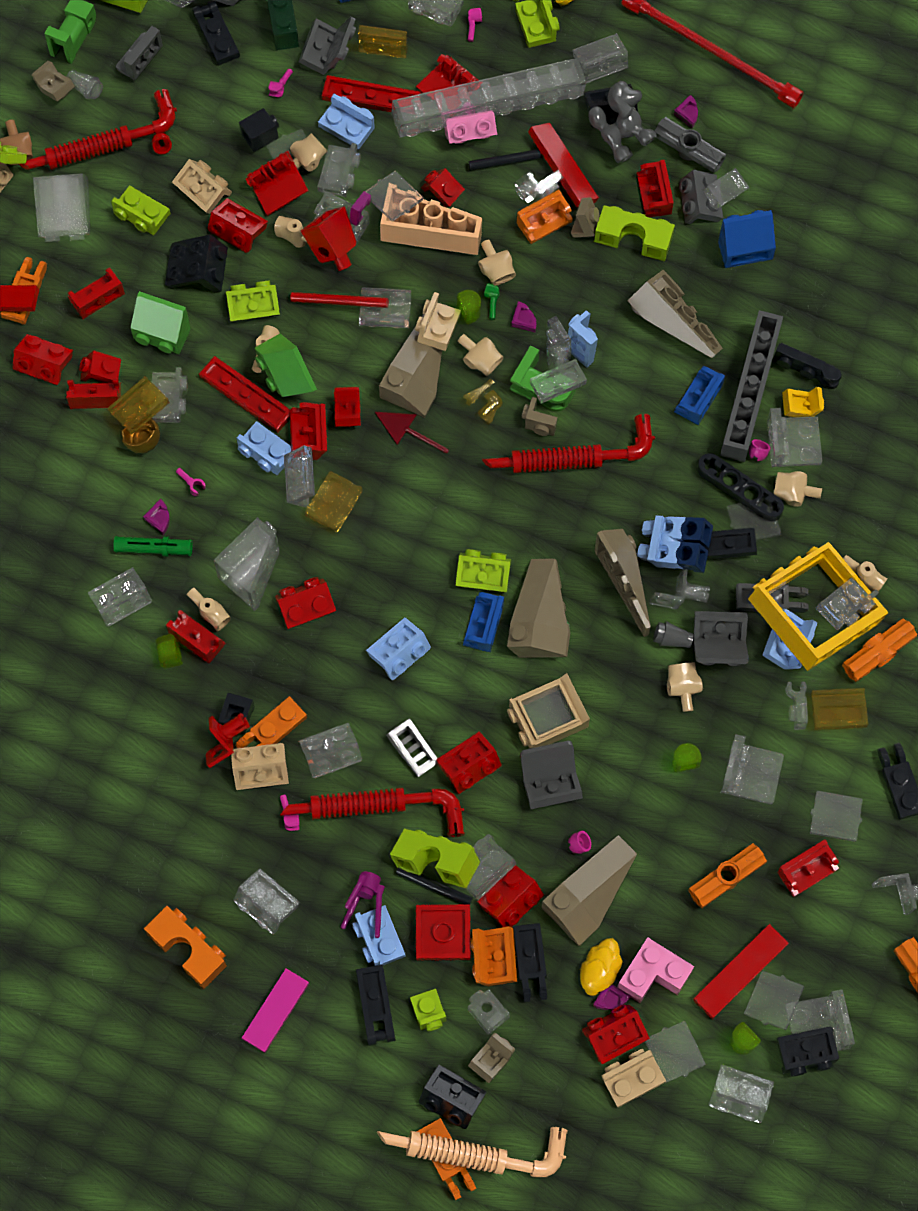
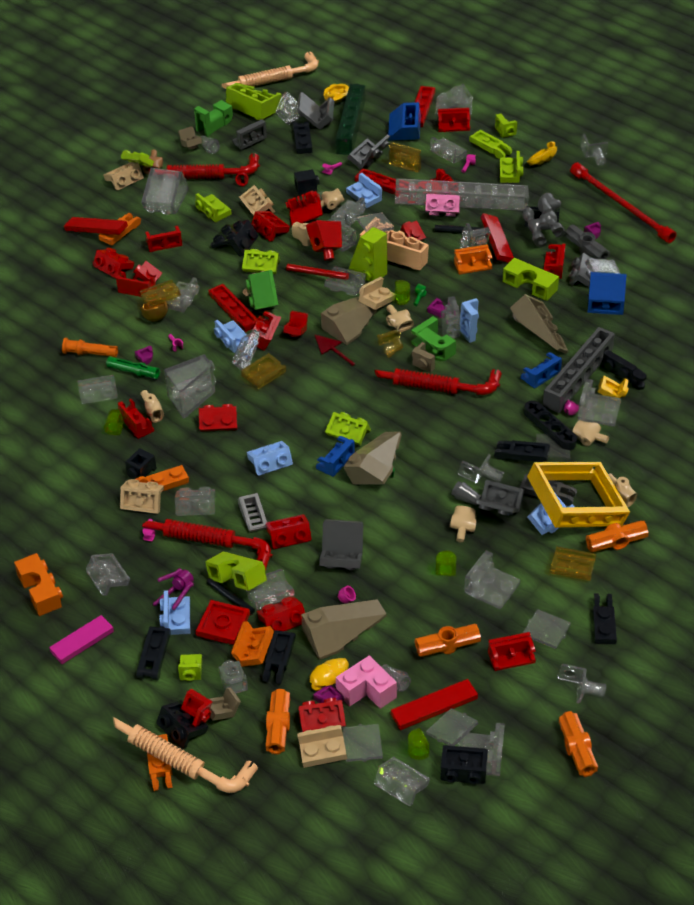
camera: 20 degrees right, 25 degrees down
bright green slope [131,291,191,354] -> none
red bracket [206,713,250,768] -> none
magenta tile [349,191,371,226] -> none
tan piece [478,240,516,286] -> none
tan window [507,673,590,749] -> none
clear plate [530,359,587,403] -> none
dark tan bracket [571,197,600,237] -> none
clear hinge [573,33,628,84] -> none
dark tan wedge [595,529,651,637] -> none
hips [637,516,713,573] -> none
clear plate [786,682,808,730] -> none
clear bracket [816,578,879,631] -> none
none -> orange pin [62,337,118,357]
none -> red bracket [181,689,213,727]
none -> orange piece [266,689,291,754]
none -> lime wedge [348,227,387,282]
none -> clear cone [382,664,411,692]

